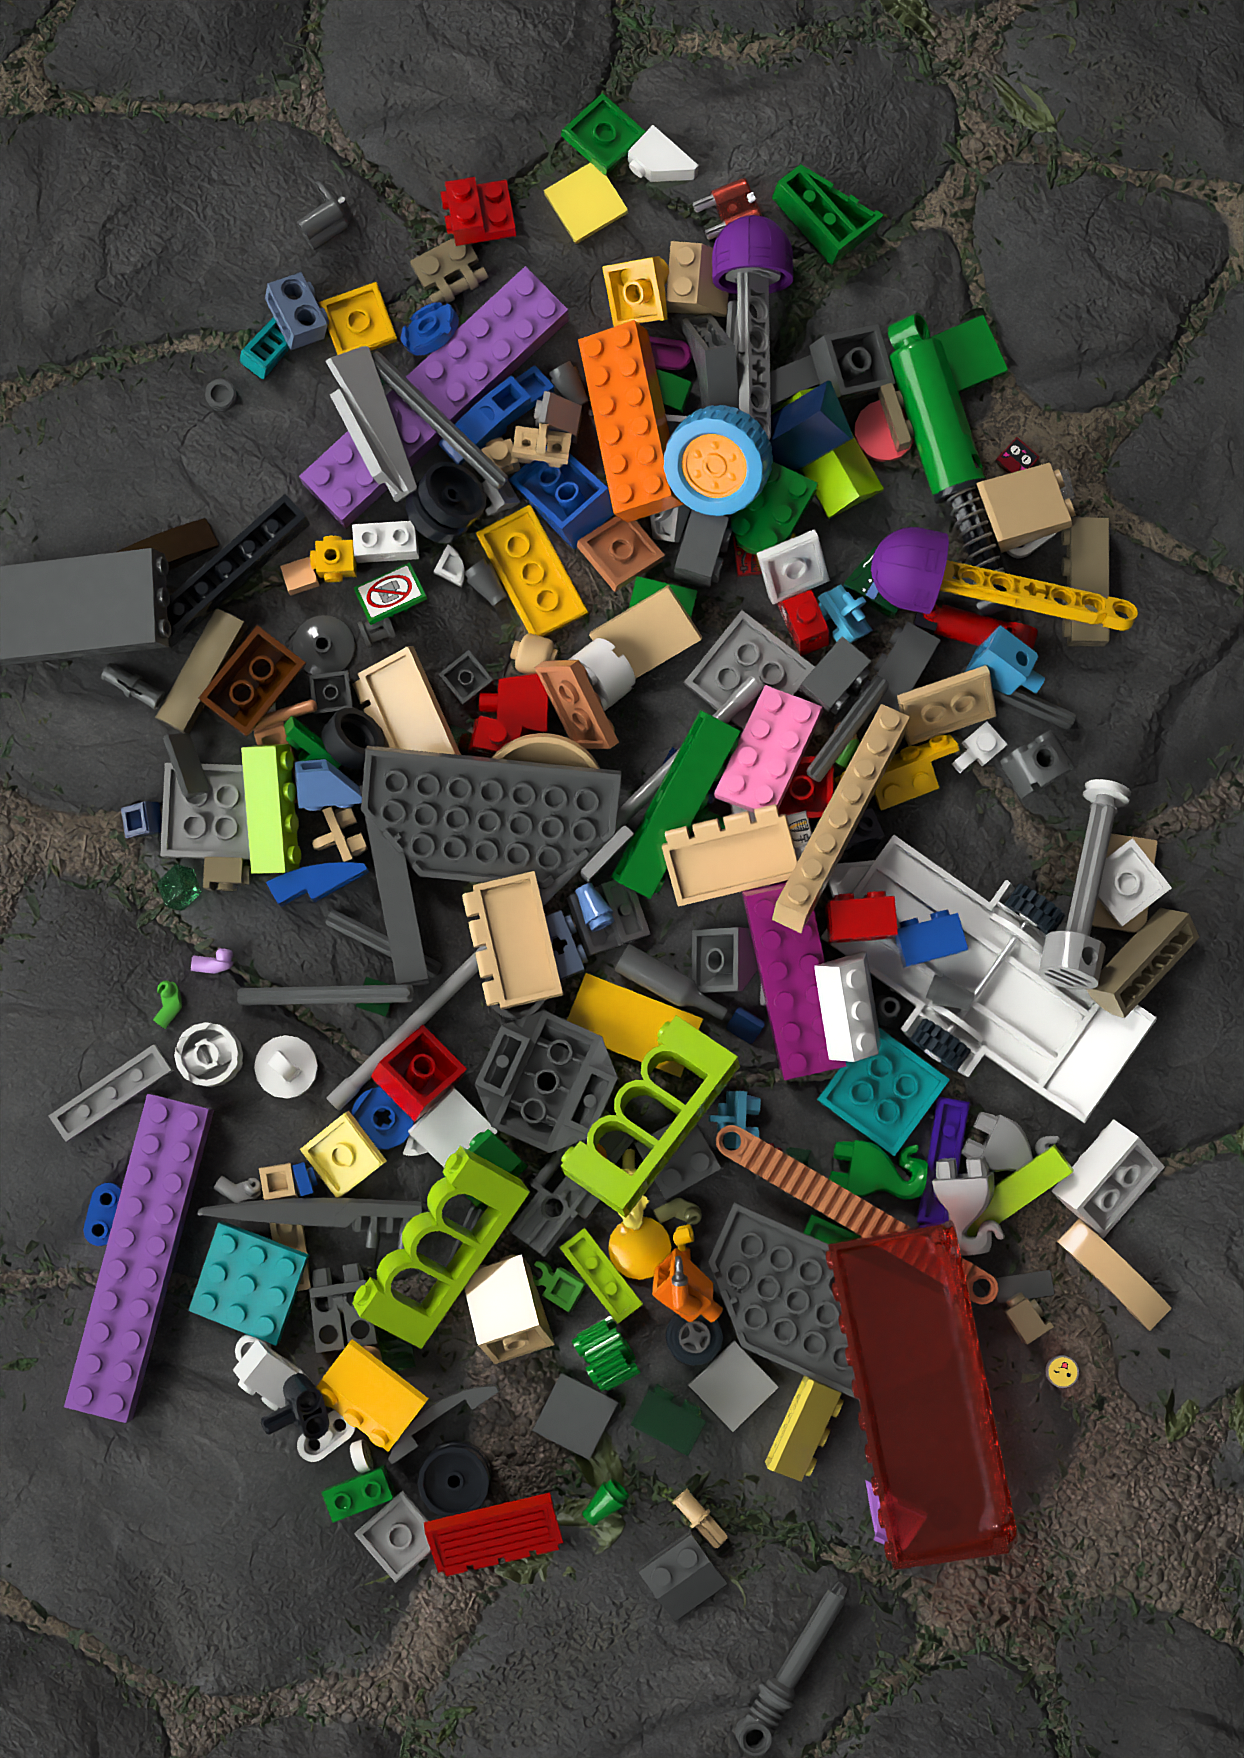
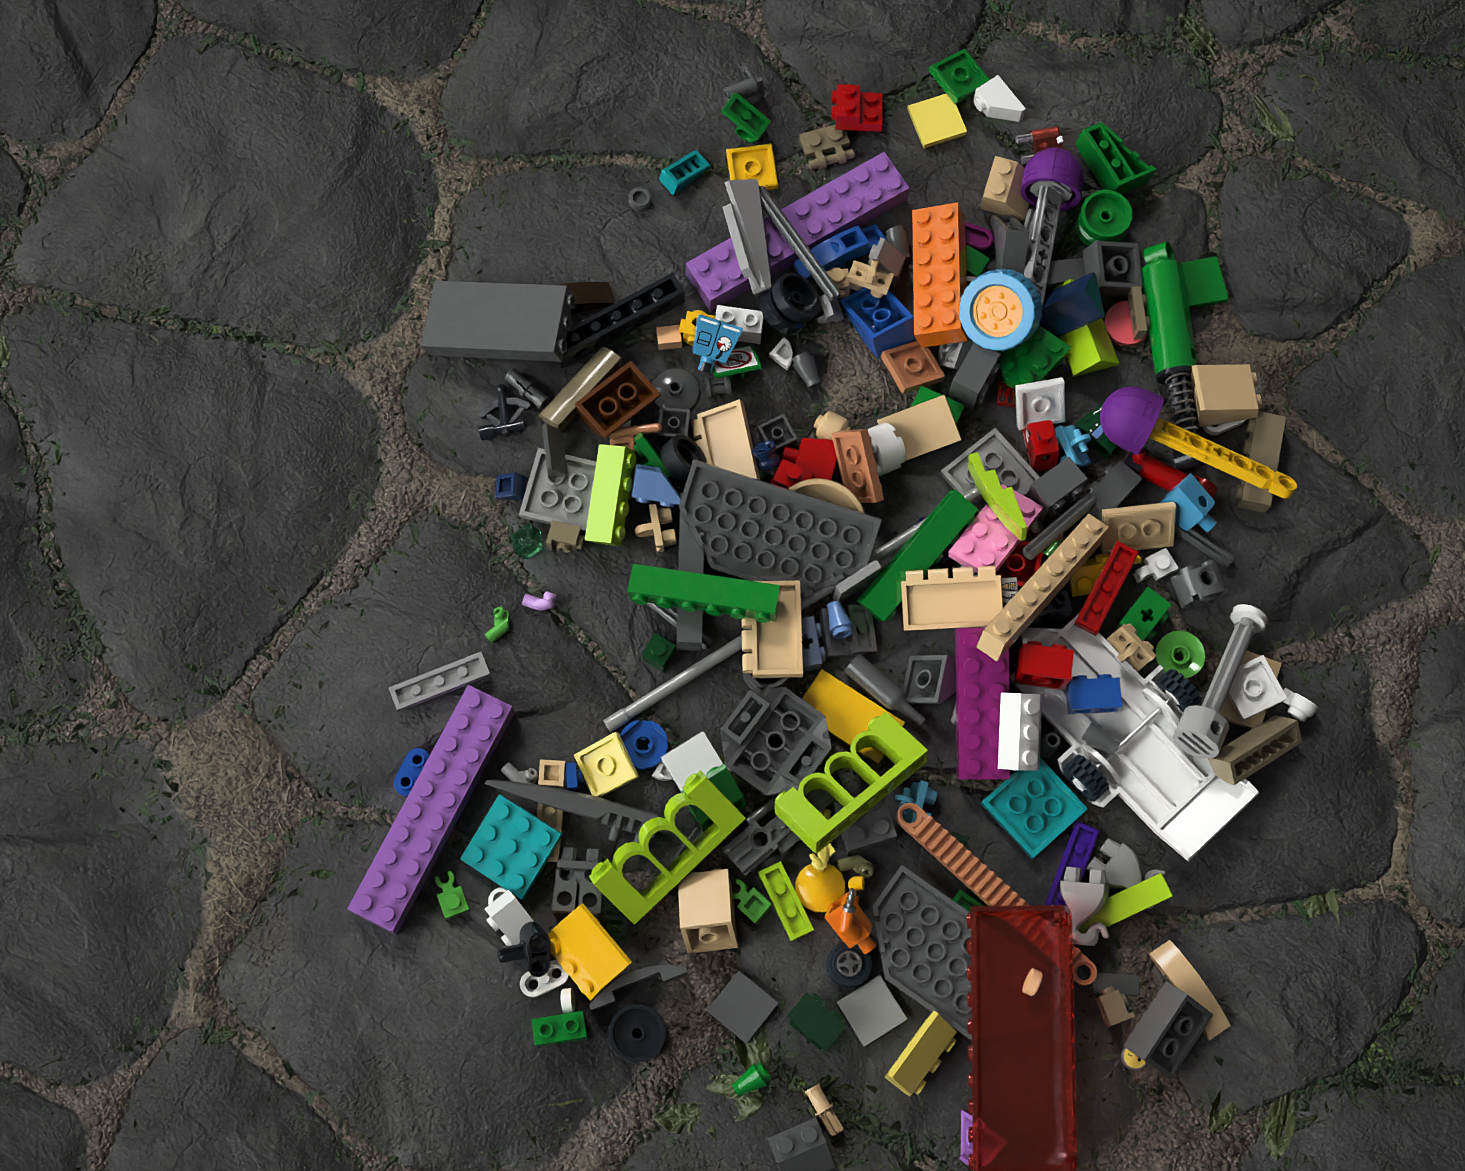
camera: 10 degrees right, 10 degrees down
white brick [174,1022,243,1087] -> none
dark grey axle [237,985,414,1005] -> none
white tile [254,1035,318,1099] -> none
sand blue brick [265,272,329,350] -> none
blue slope [266,862,370,907] -> none
light grey tile [354,1490,431,1583] -> none
red brick [371,1025,467,1122] -> none
blue tile [401,302,459,356] -> none
red hinge [423,1492,563,1577] -> none
yellow tile [476,504,588,637] -> none
green brick [572,1316,641,1392] -> none
yellow slope [602,256,669,327] -> none
dark blue slope [726,1007,765,1044] -> none
green hips [829,1140,928,1200] -> none
tile [995,437,1040,474] -> none
white slope [1052,1119,1164,1238] -> none
none -> bright green plate [435,871,470,920]
none -> black piece [479,384,531,441]
none -> green brick [627,564,781,623]
none -> dark azure torso [692,314,743,374]
none -> green plate [720,92,771,143]
none -> dark blue wheel [752,441,781,470]
none -> lime slope [968,452,1027,541]
none -> light nougat tile [1022,968,1043,996]
none -> red tile [1073,541,1139,636]
none -> green wheel [1076,190,1132,246]
none -> tan hips [1107,623,1156,671]
none -> green brick [1115,587,1172,642]
none -> dark grey slope [1123,981,1213,1079]
none -> bright green dish [1155,631,1205,679]
none -> white piece [1283,688,1318,722]

